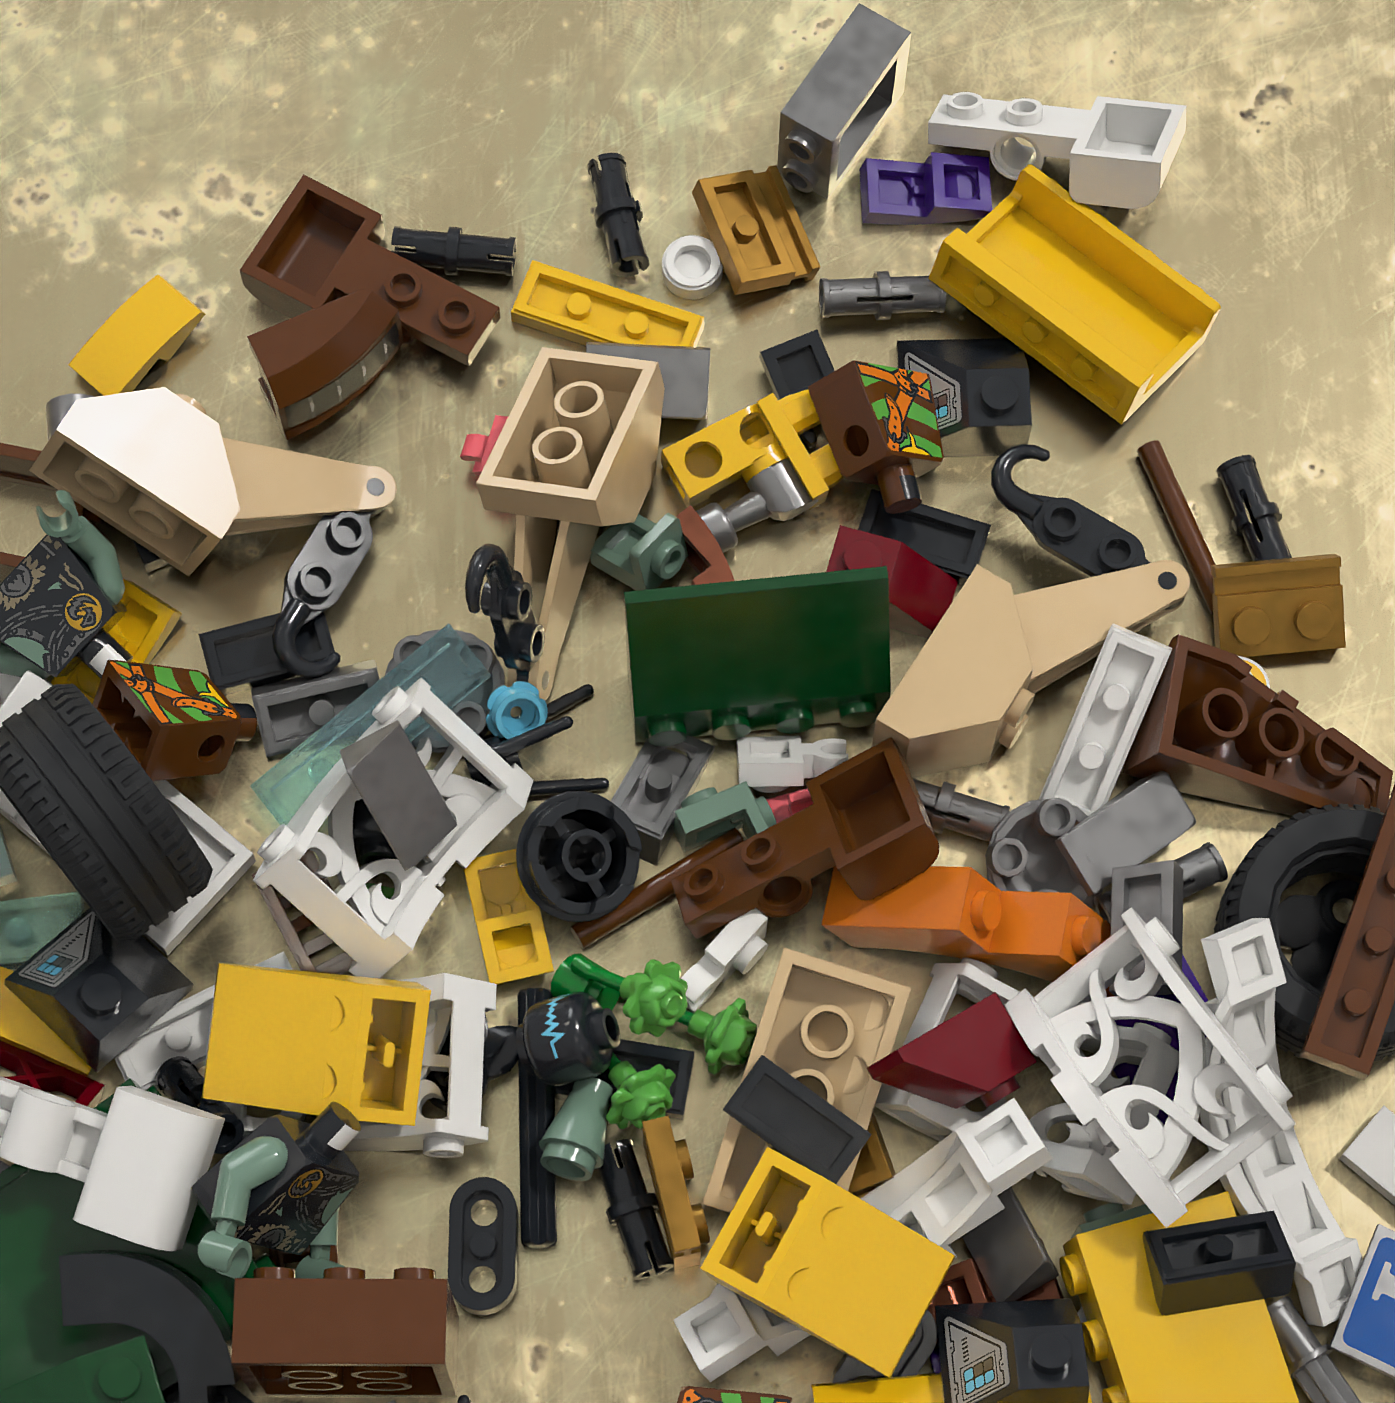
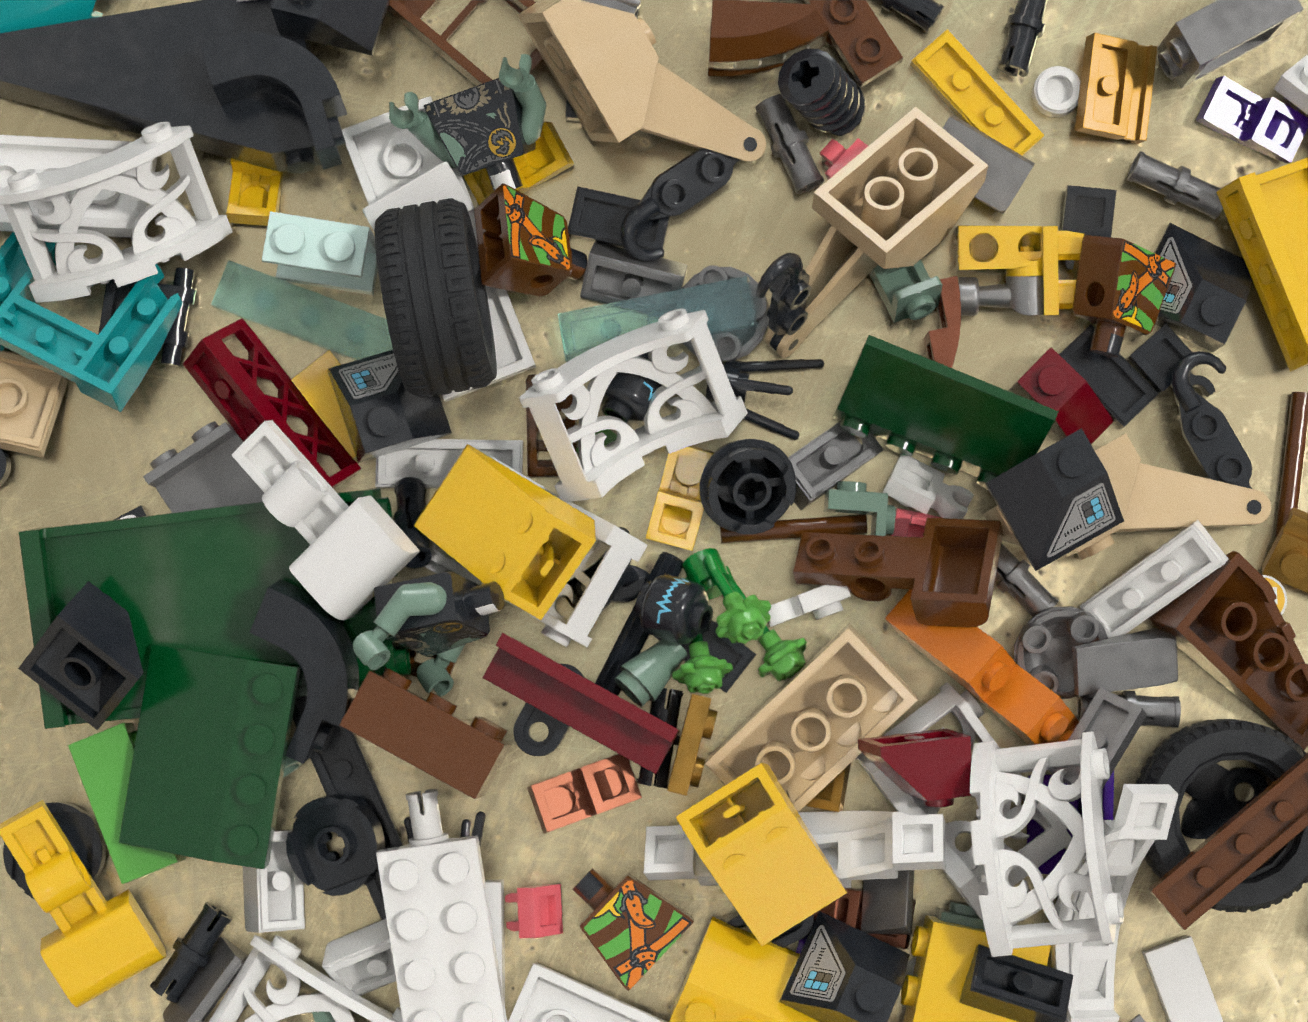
camera: 30 degrees right, 15 degrees up
flat silver slope [339,720,457,871] -> none
medium azure plate [485,681,548,739] -> none
black tile [723,1055,872,1184] -> none
none -> dark red fence [482,632,680,774]
none -> slope [527,754,642,834]
none -> flat silver pin [755,94,825,194]
none -> black piece [778,49,866,136]
none -> black slope [985,428,1124,571]
none -> black plate [1127,324,1215,407]

